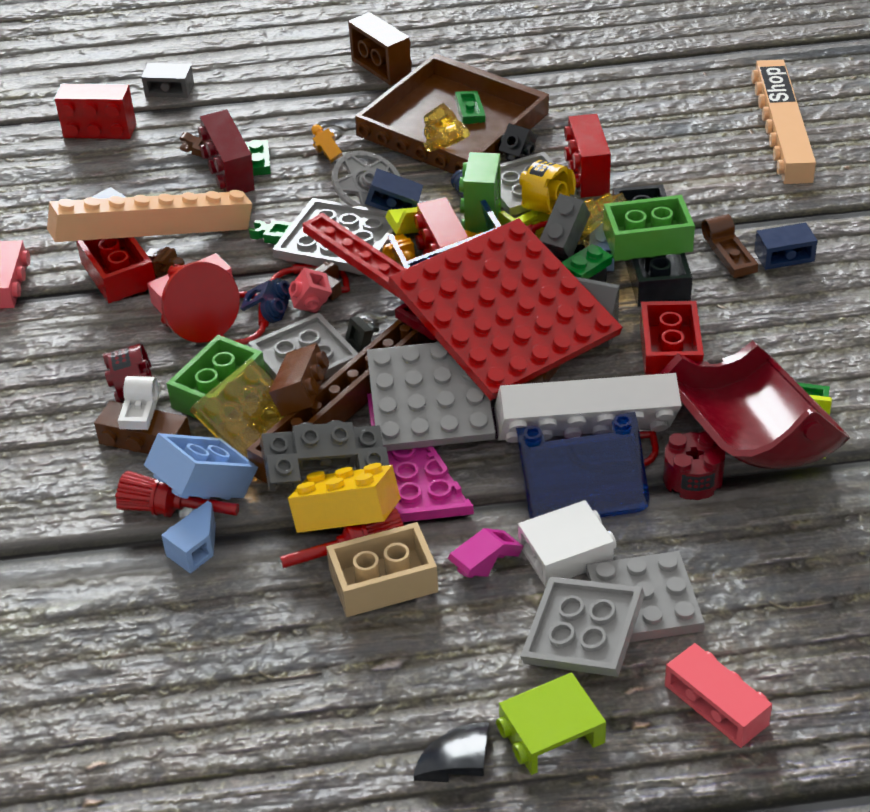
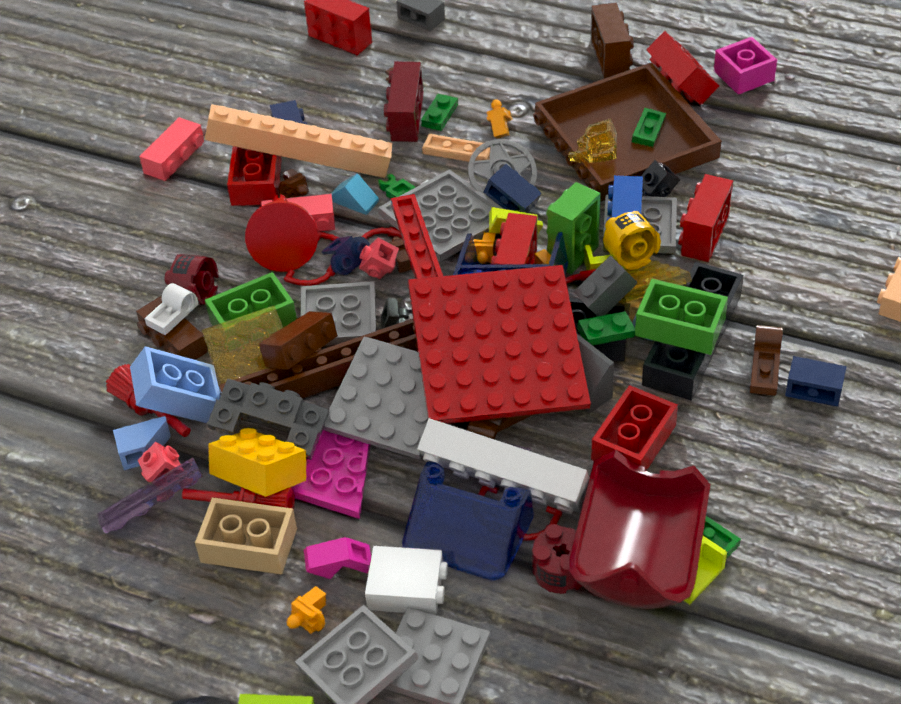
camera: 30 degrees right, 5 degrees up
none -> clear purple plate [97,458,203,534]
none -> coral brick [138,442,184,491]
none -> light orange piece [286,586,326,634]
none -> medium azure slope [331,173,379,215]
none -> light nougat tile [422,134,490,162]
none -> blue brick [607,176,643,220]
none -> red brick [646,31,720,105]
none -> dark pink brick [714,37,777,95]

